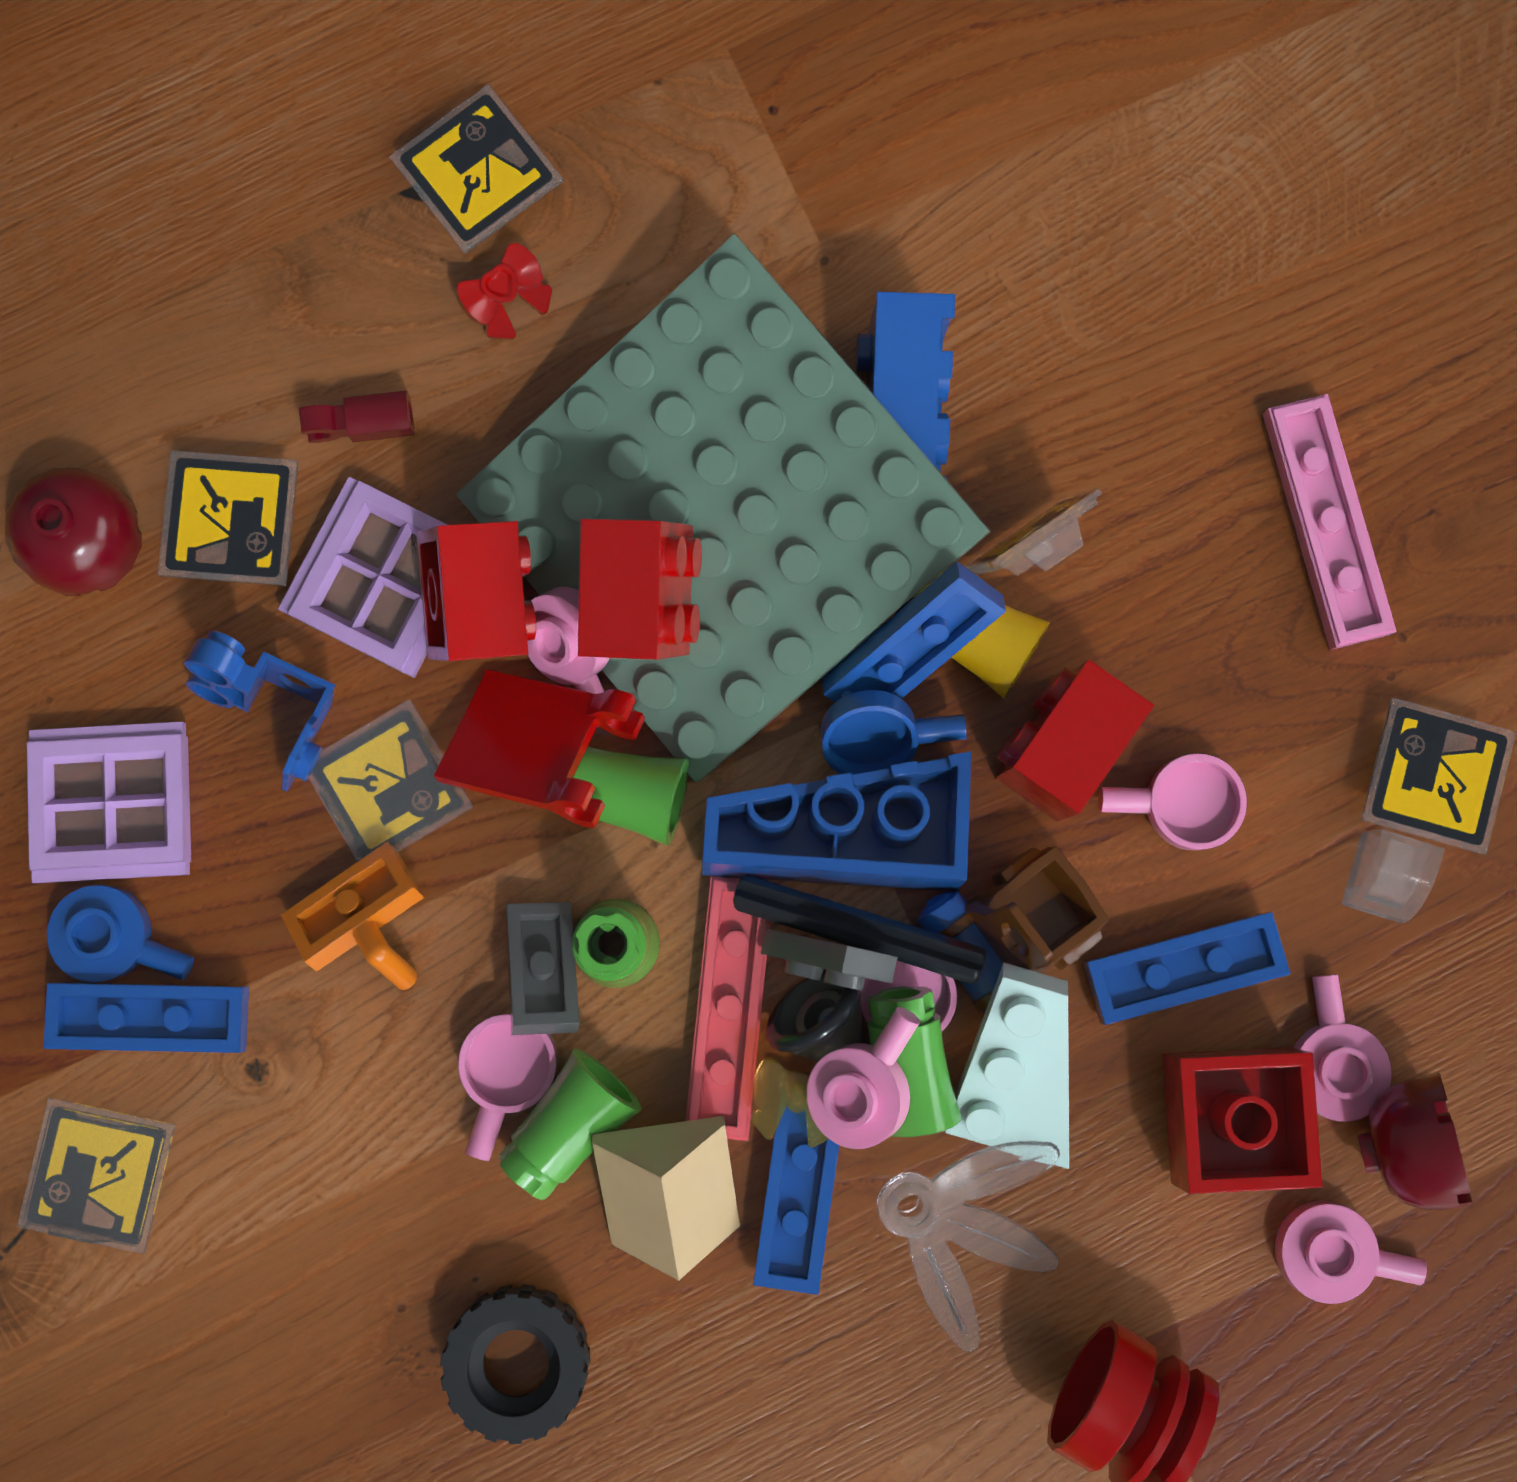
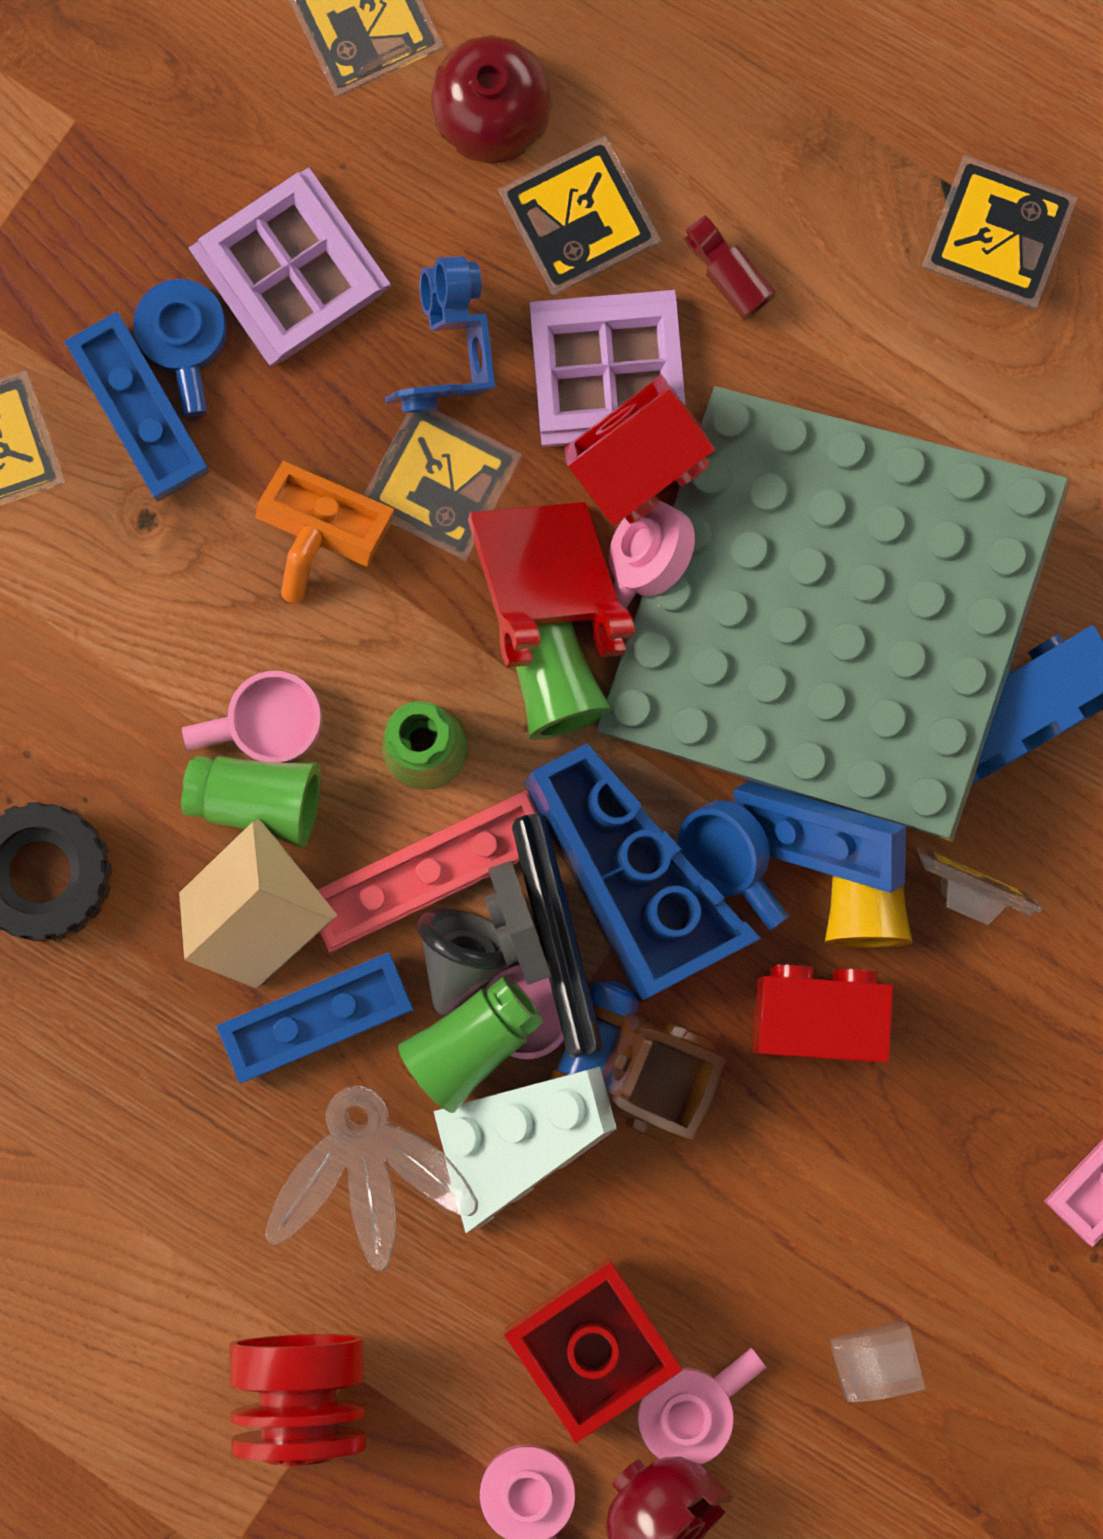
camera: 70 degrees right, 0 degrees up
red piece [455,243,552,340] -> none
dark grey plate [505,902,580,1035] -> none
red brick [578,519,702,660] -> none
clear yellow piece [751,1057,828,1148] -> none
bright pink piece [807,1007,920,1149] -> none
blue plate [1083,912,1291,1025] -> none
bright pink piece [1098,754,1247,850] -> none
piece [1361,698,1516,855] -> none

